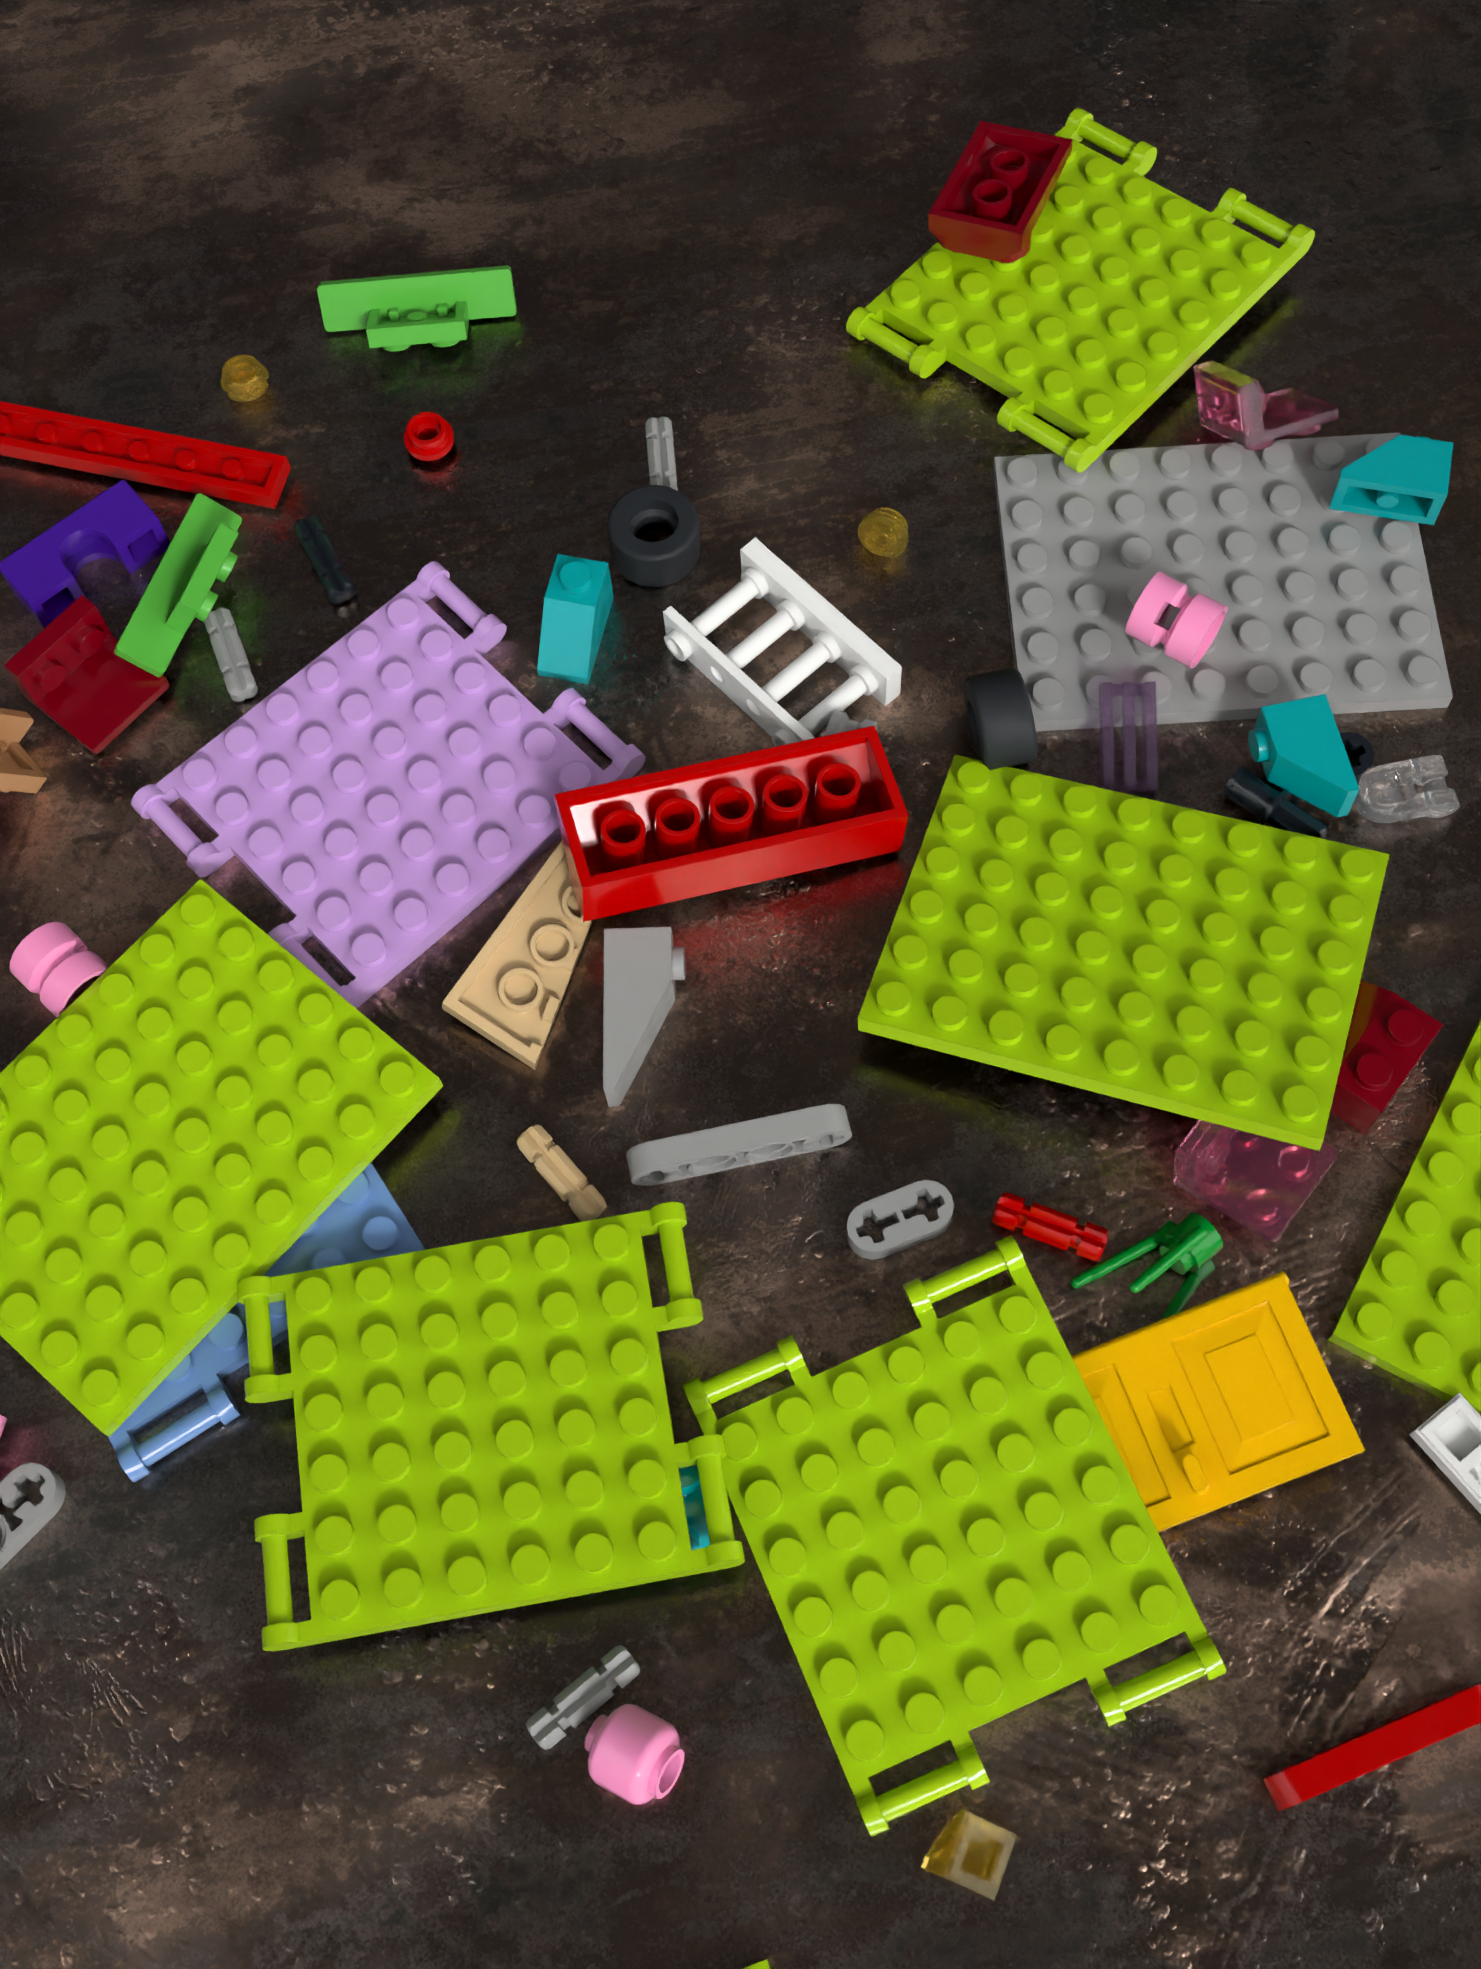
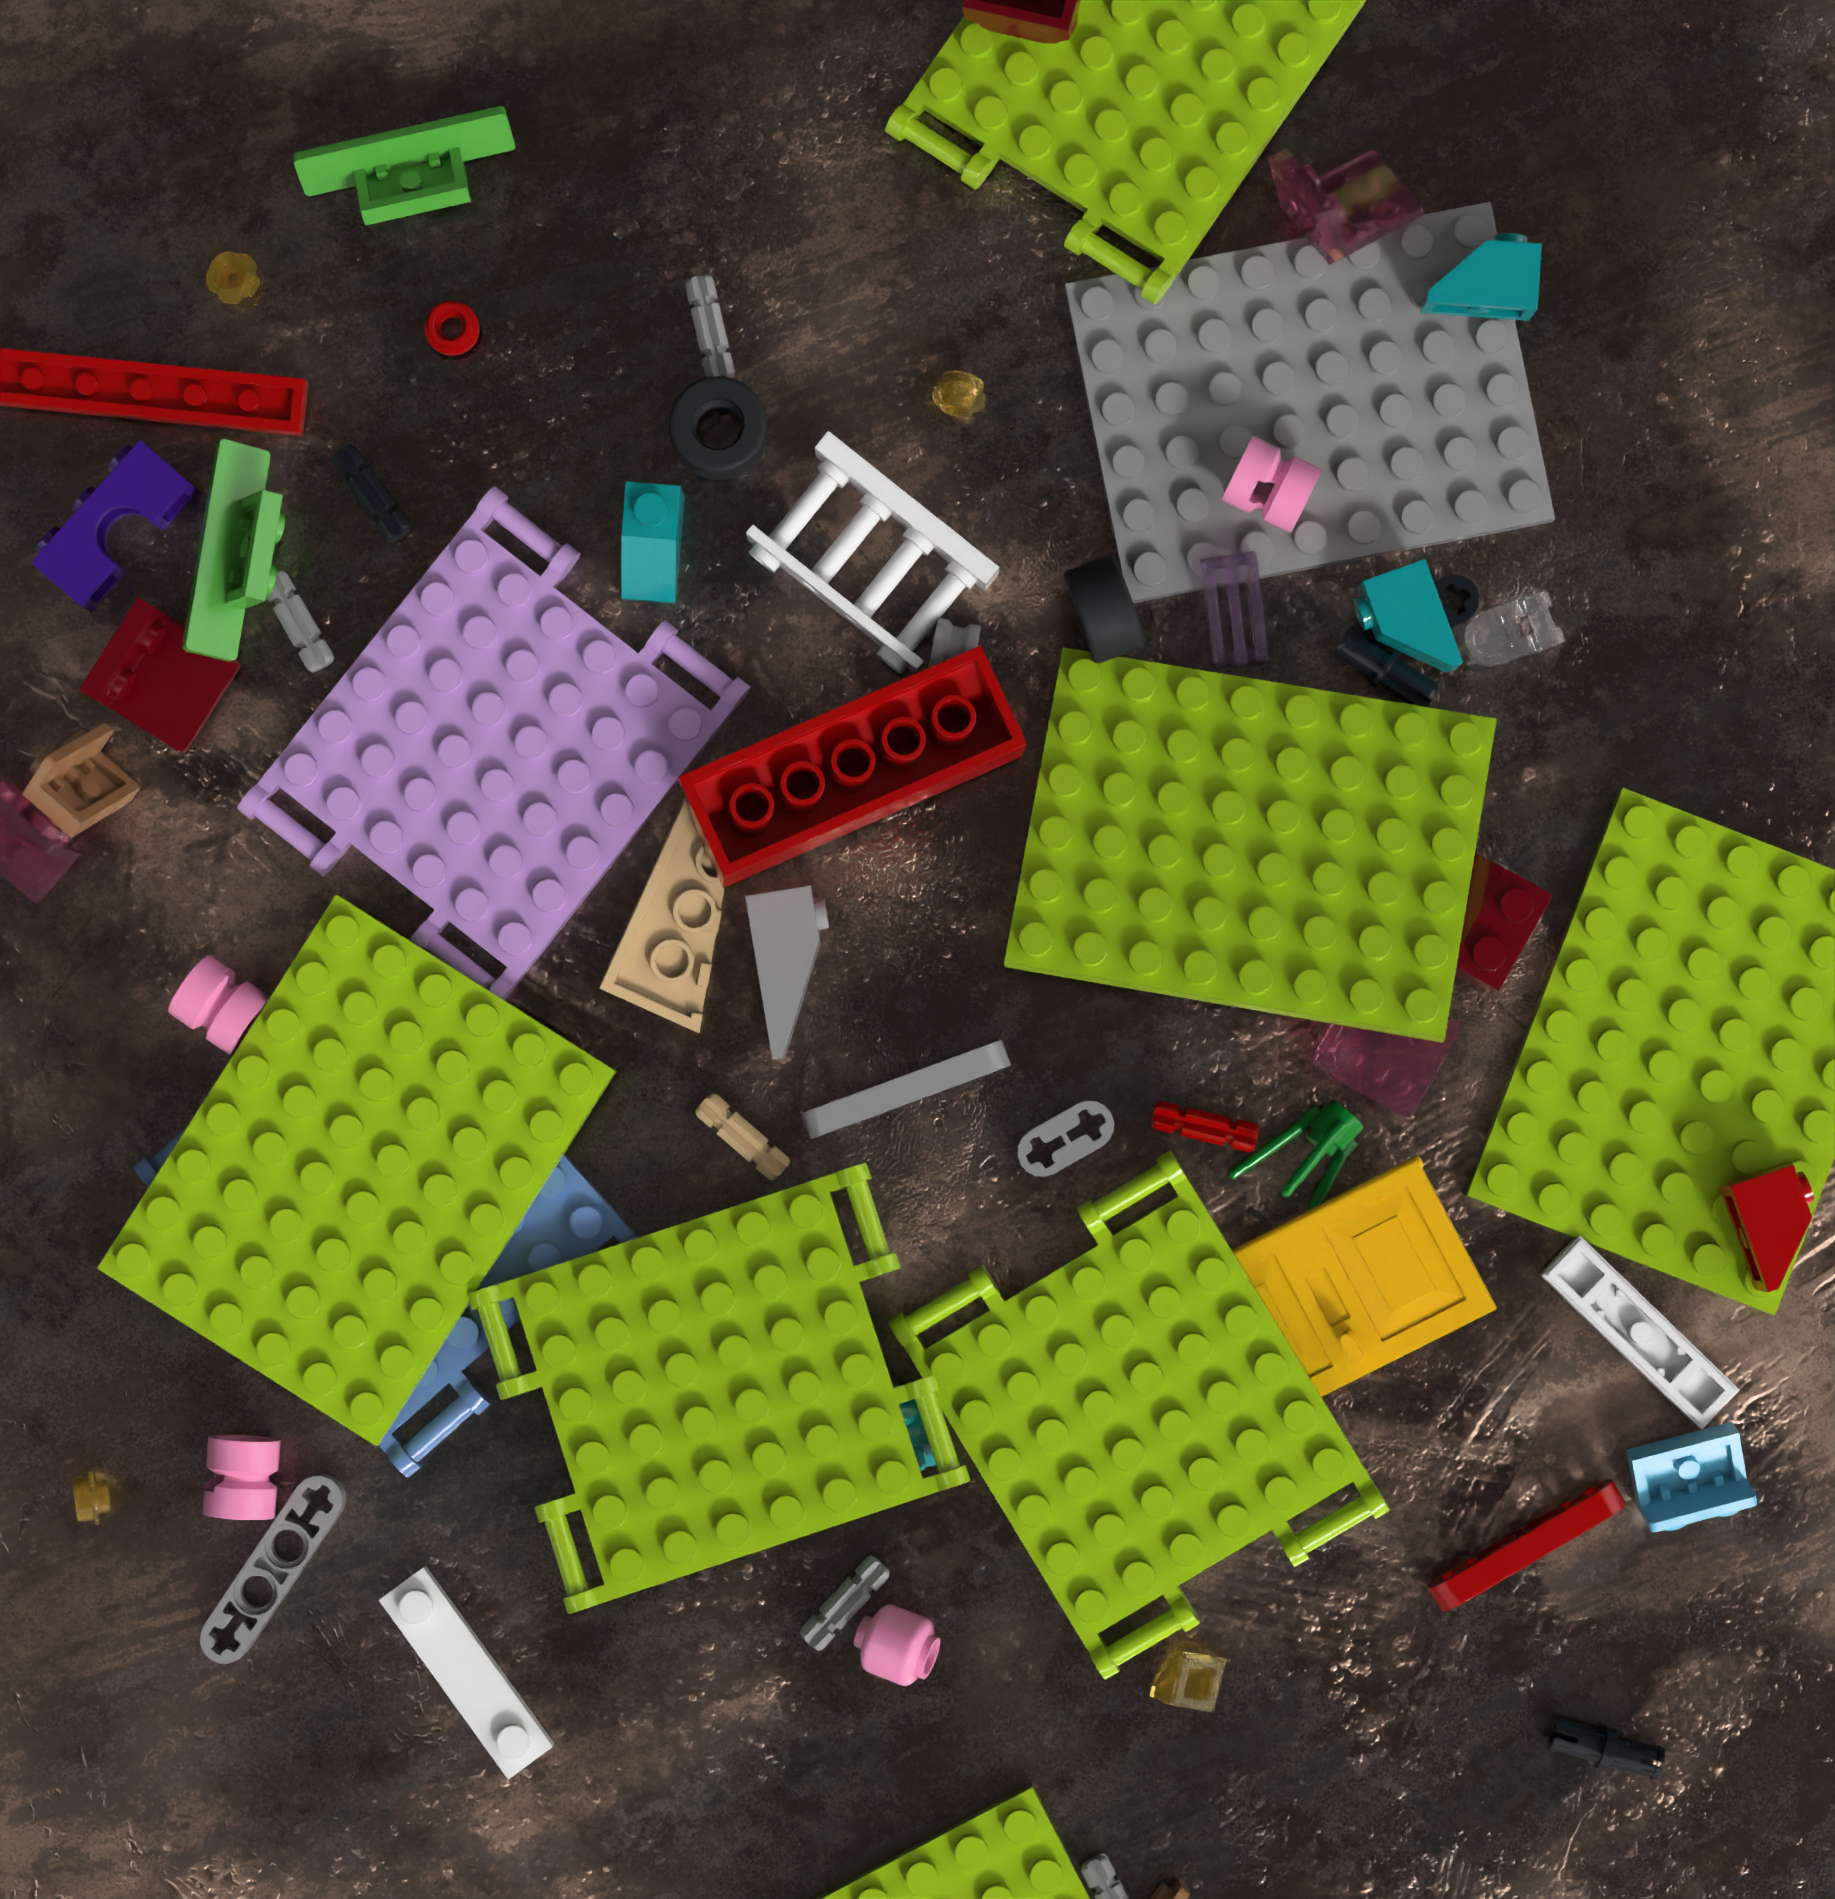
camera: 10 degrees left, 20 degrees up
none -> white plate [379,1565,555,1780]

